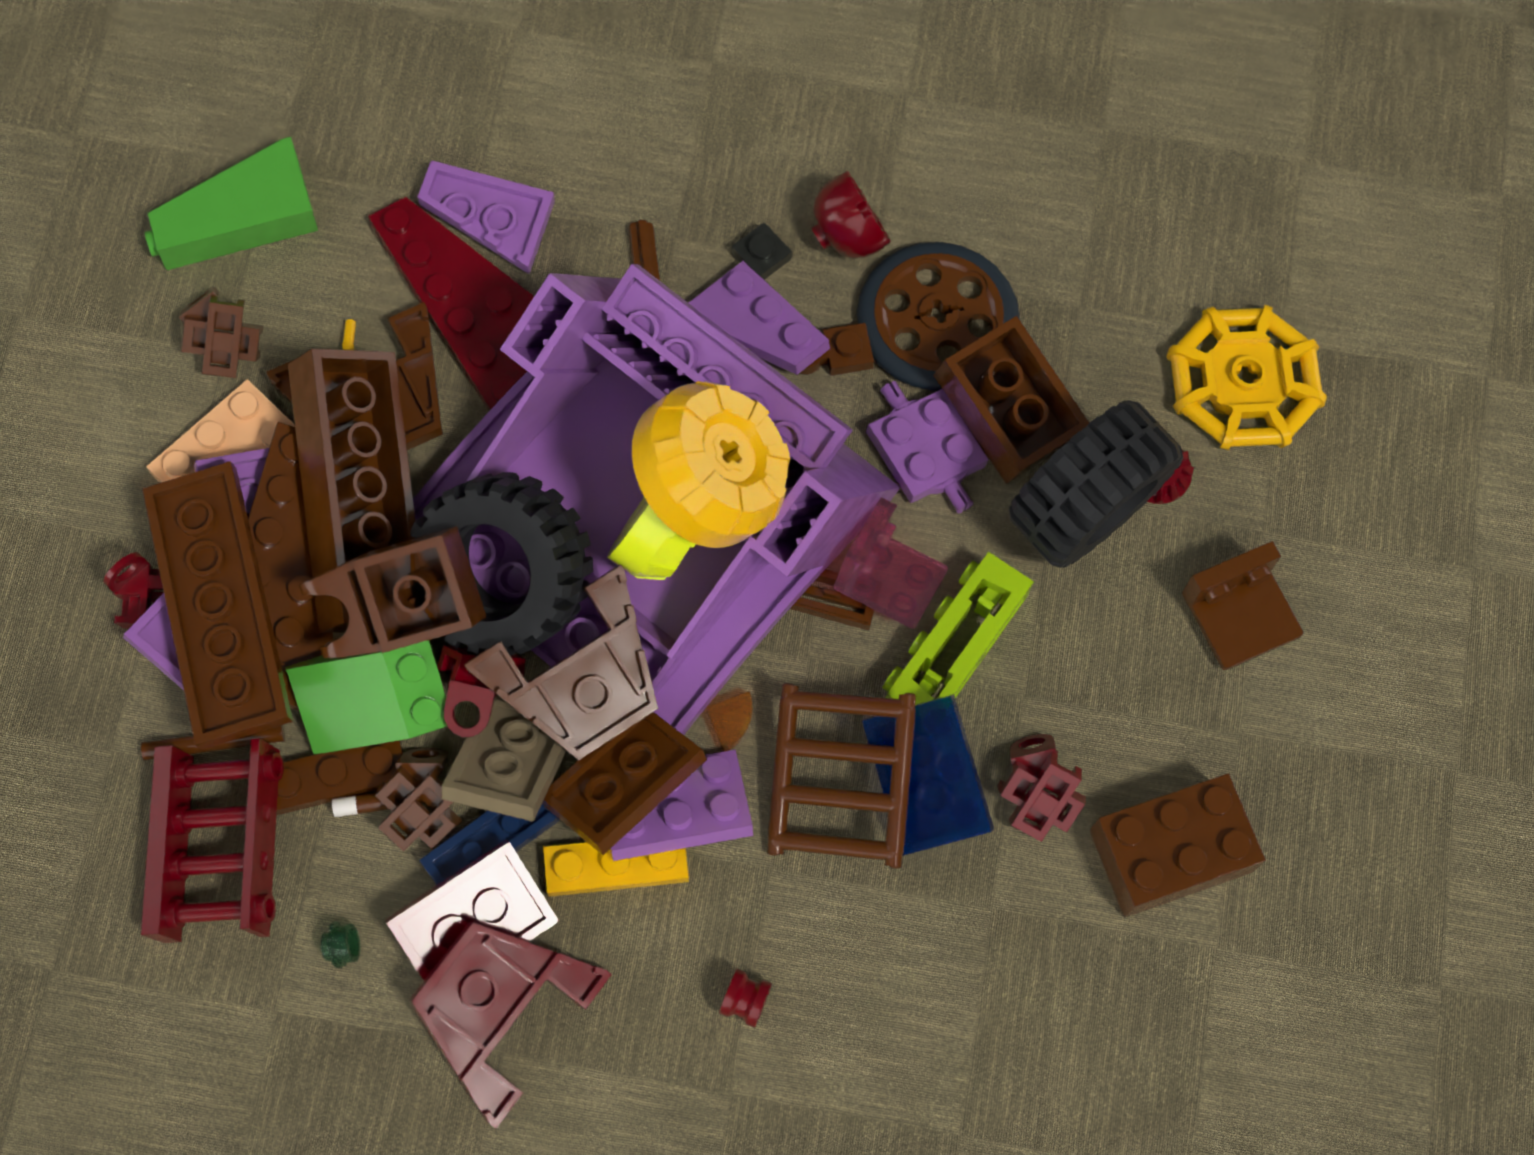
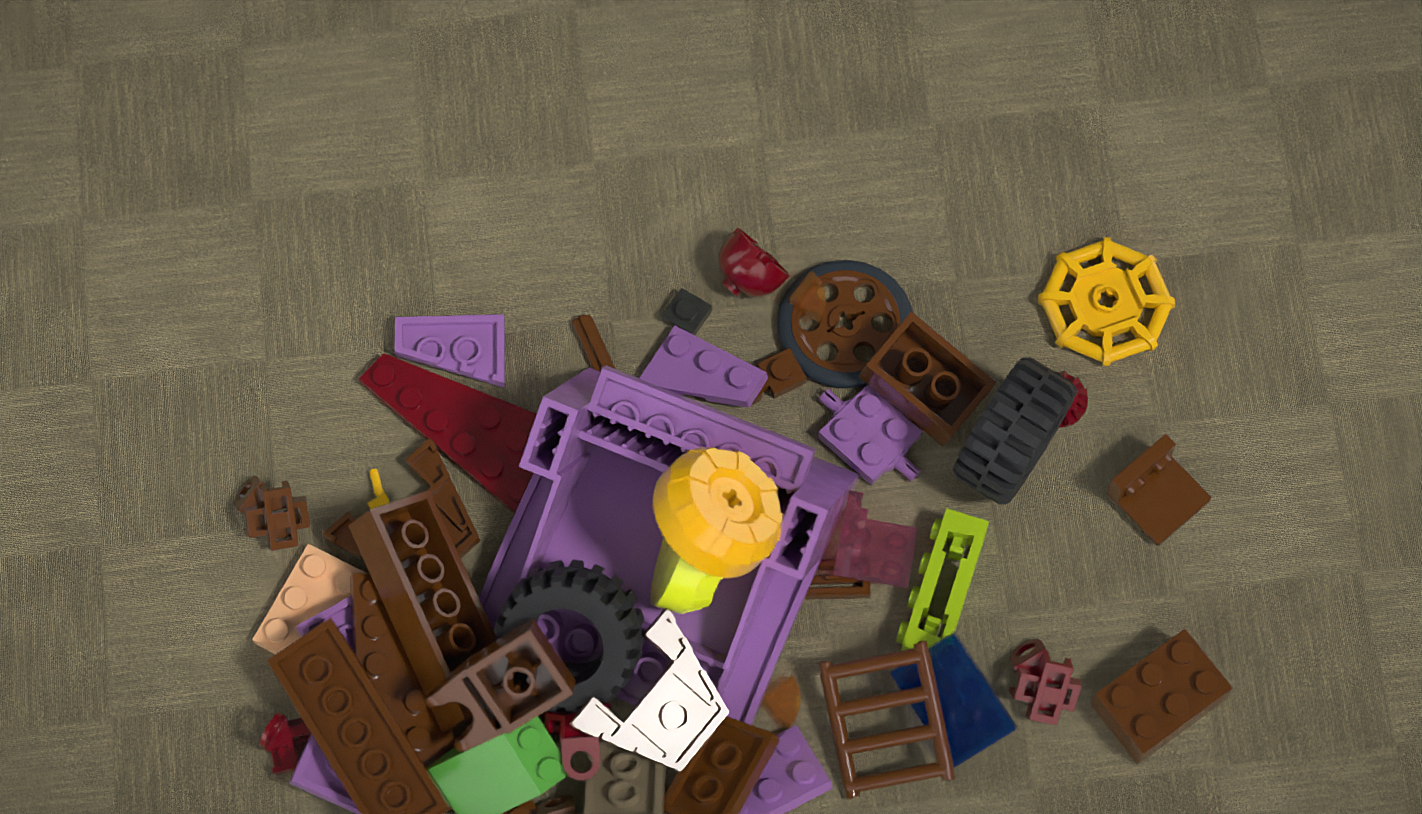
camera: 10 degrees left, 0 degrees up
bright green slope [145,137,318,270] -> none
none -> clear orange tile [790,271,826,322]

